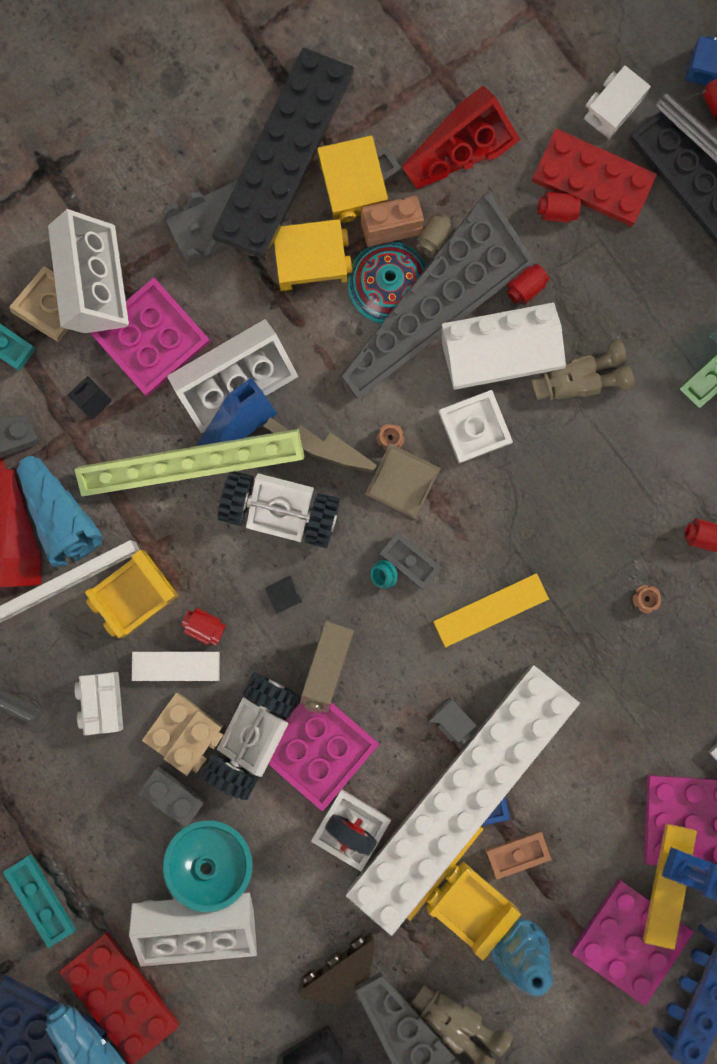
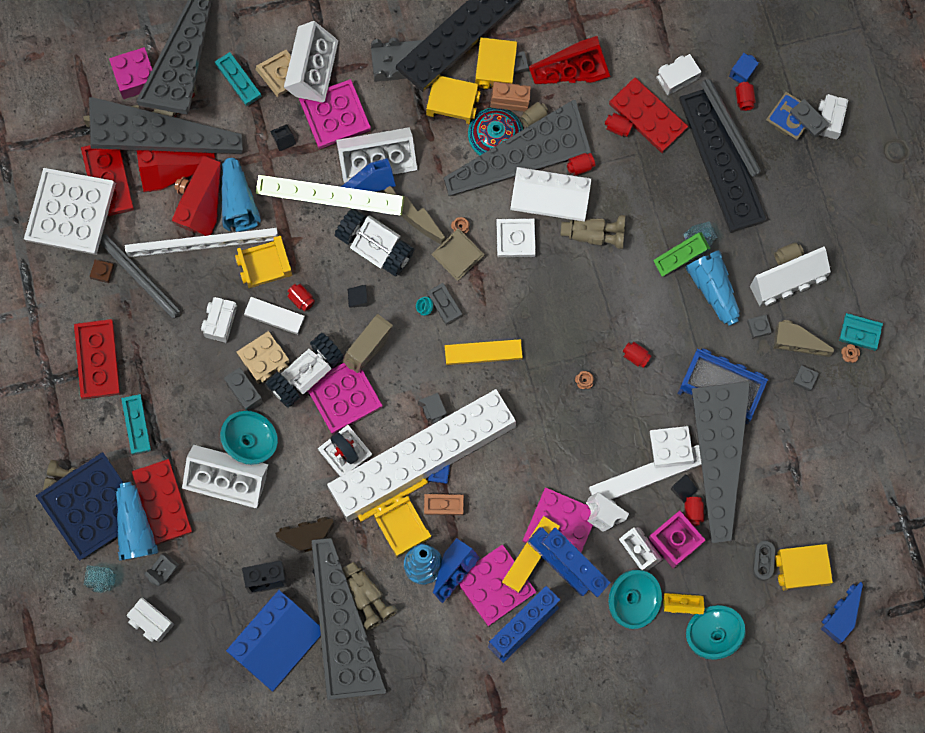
camera: 20 degrees right, 10 degrees down
none -> blue slope [433,538,480,603]

